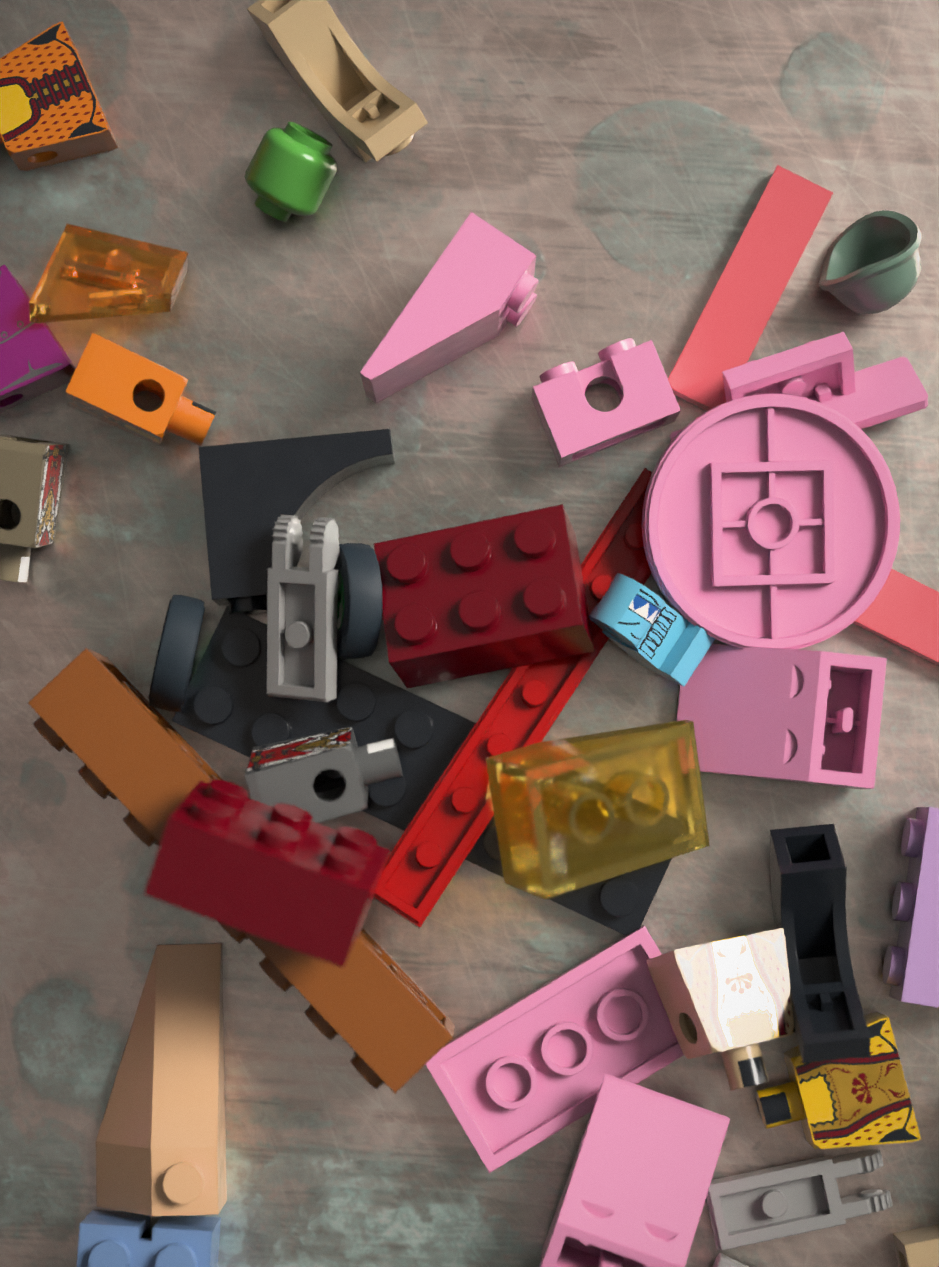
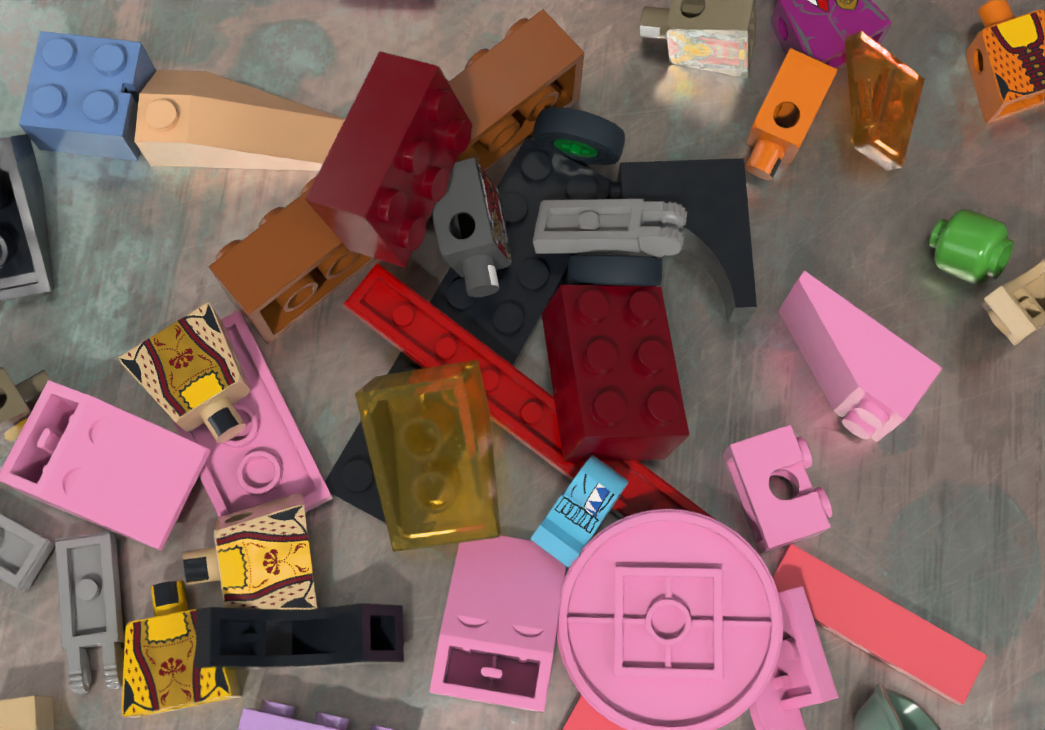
camera: 90 degrees right, 10 degrees down
none -> torso [118,302,251,443]

